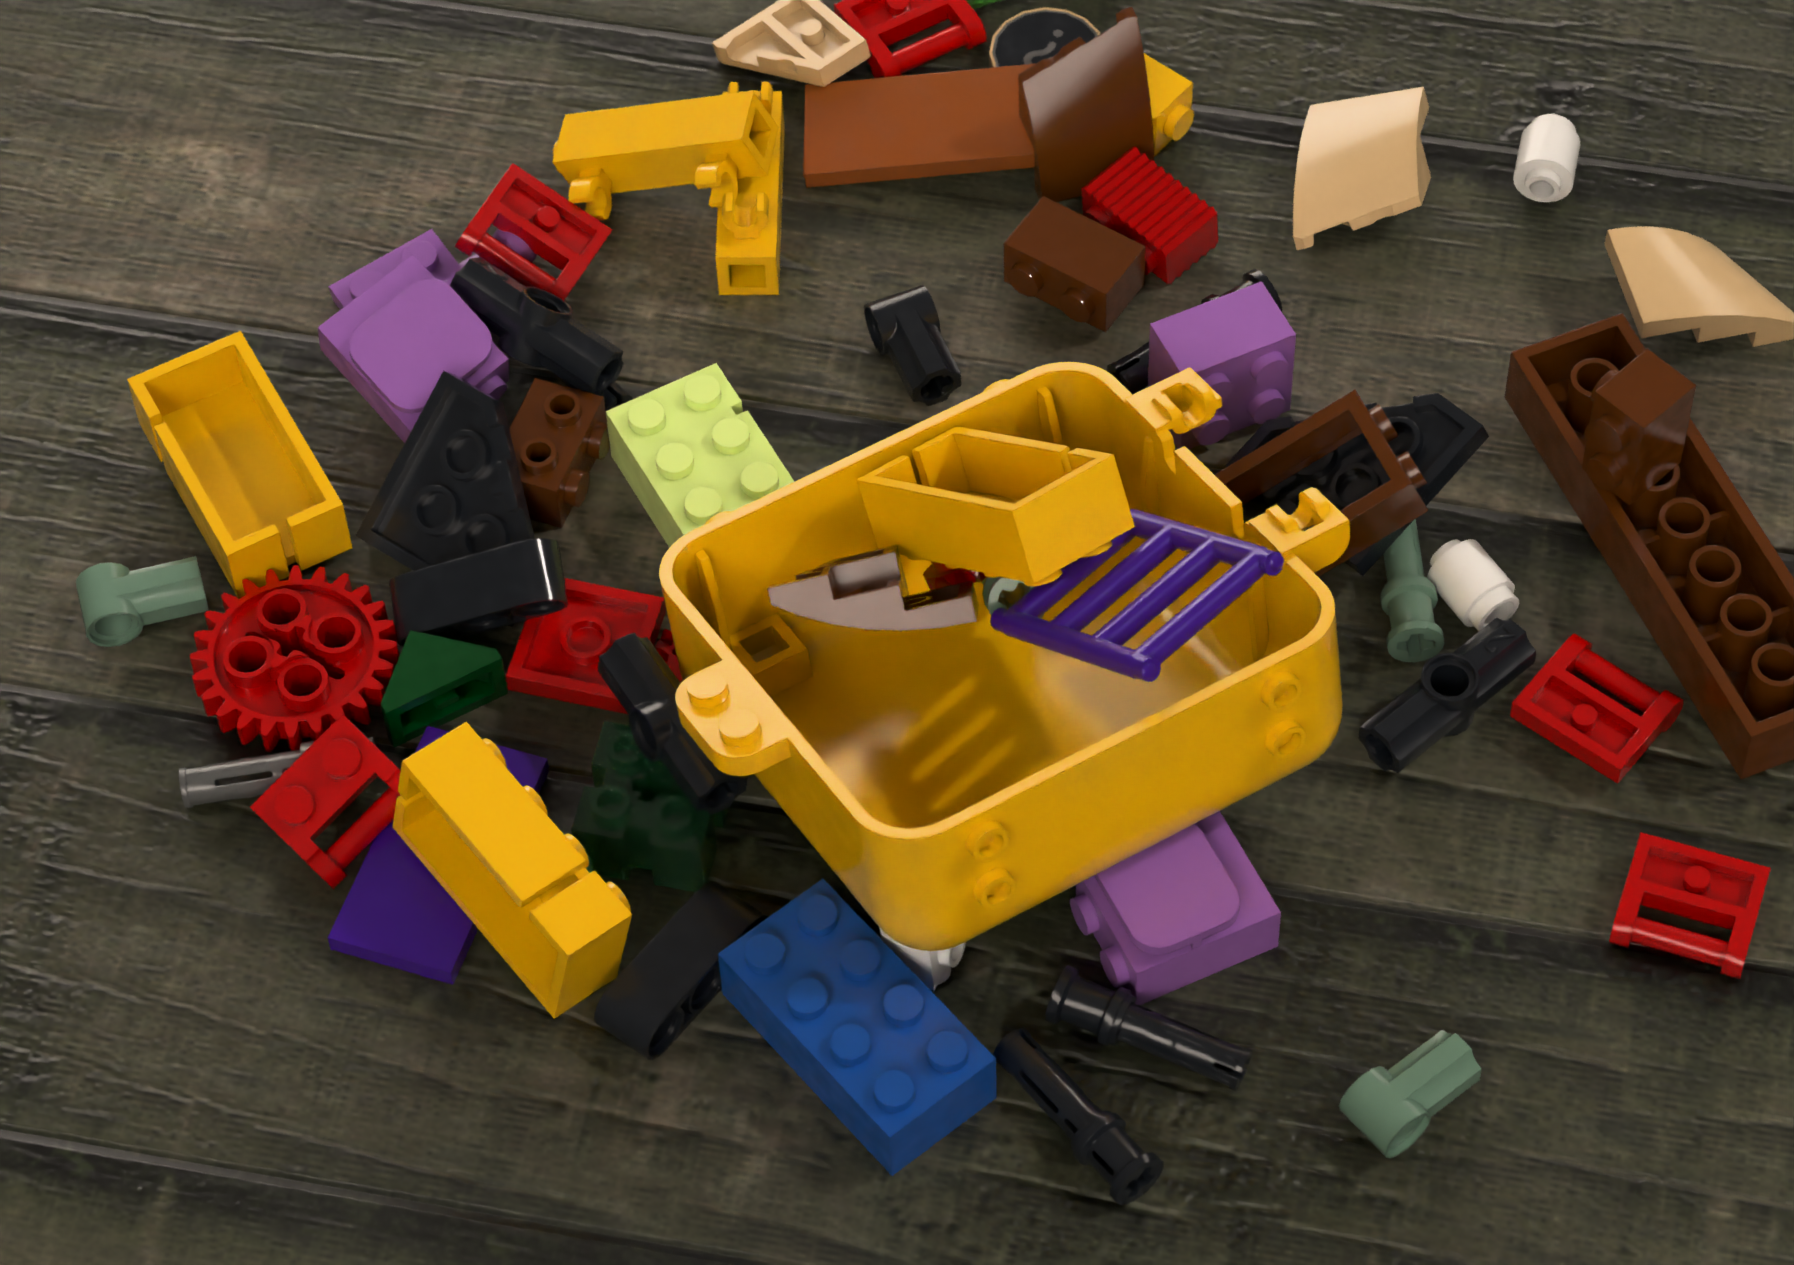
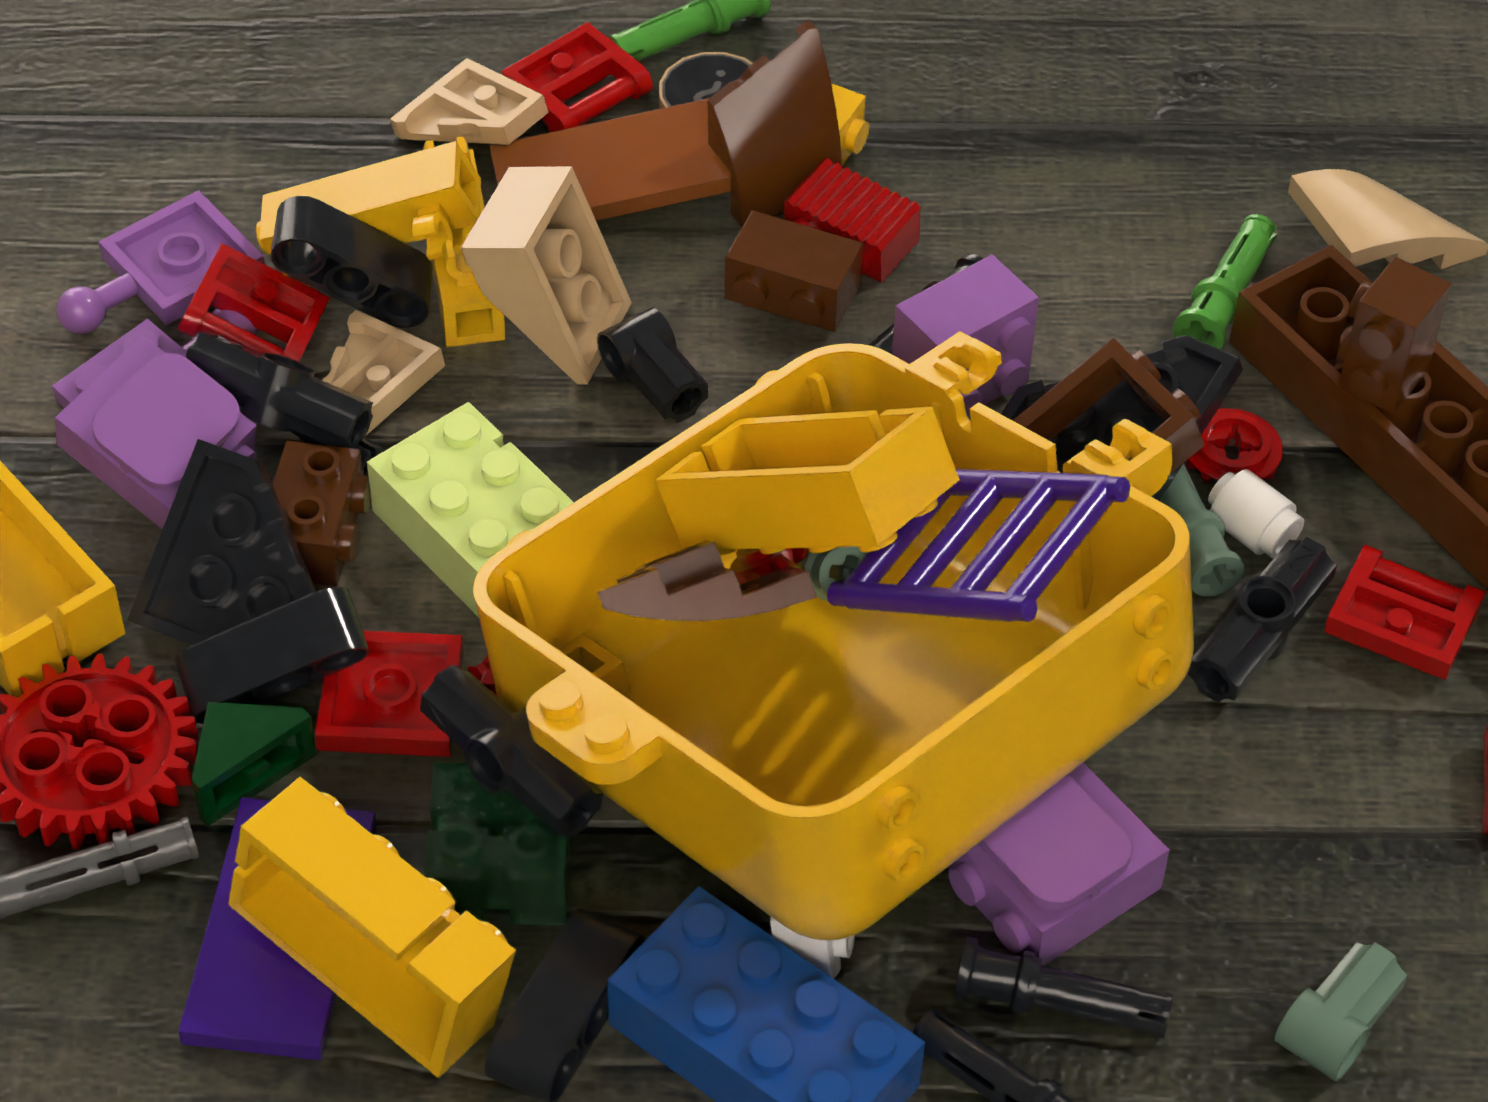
camera: 15 degrees left, 5 degrees down
red plate [250,714,401,889] -> none
tan slope [1293,87,1431,250] -> none
white brick [1513,114,1580,202] -> none
none -> medium lavender plate [56,190,265,334]
none -> black beam [271,196,433,328]
none -> tan wing [322,310,445,435]
none -> tan slope [461,166,632,385]
none -> bright green pin [1173,214,1278,349]
none -> red gear [1187,408,1283,484]

